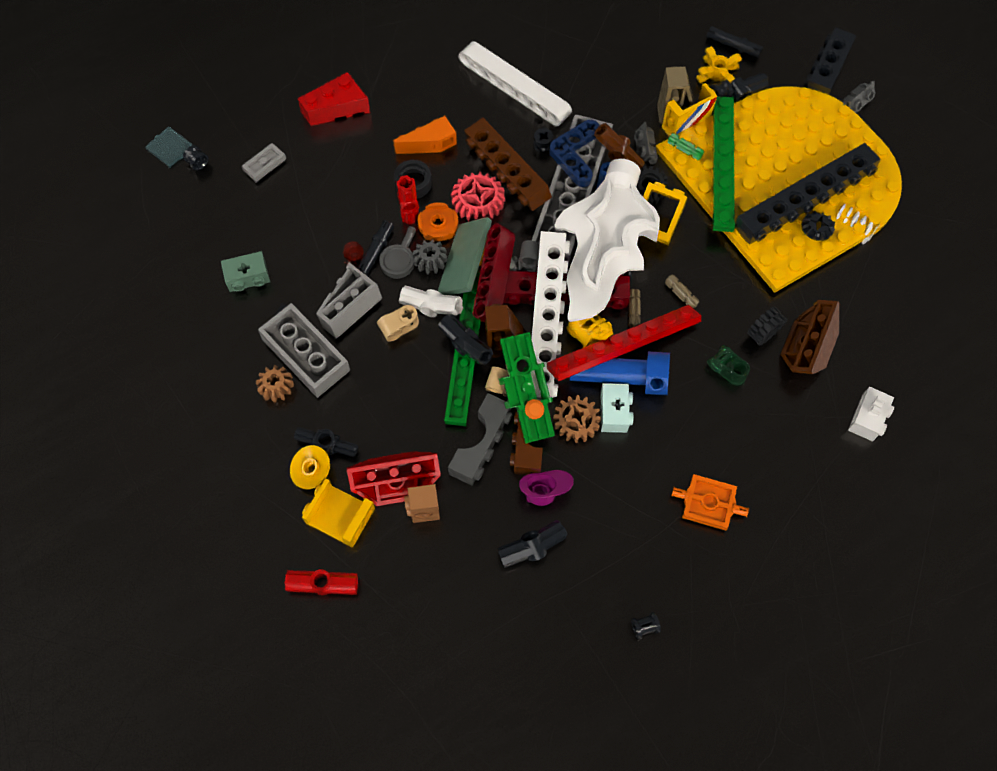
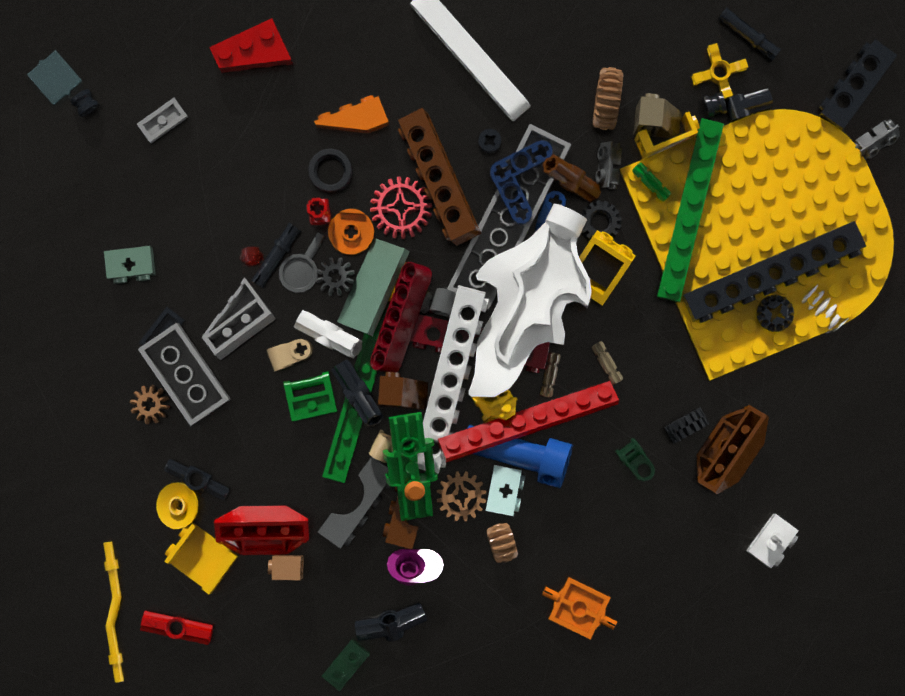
camera: 15 degrees right, 20 degrees up
none -> yellow bar [103,542,124,683]
none -> green plate [283,371,338,422]
none -> clear green brick [322,638,370,691]
none -> medium nougat gear [487,523,518,563]
none -> medium nougat gear [593,67,623,130]

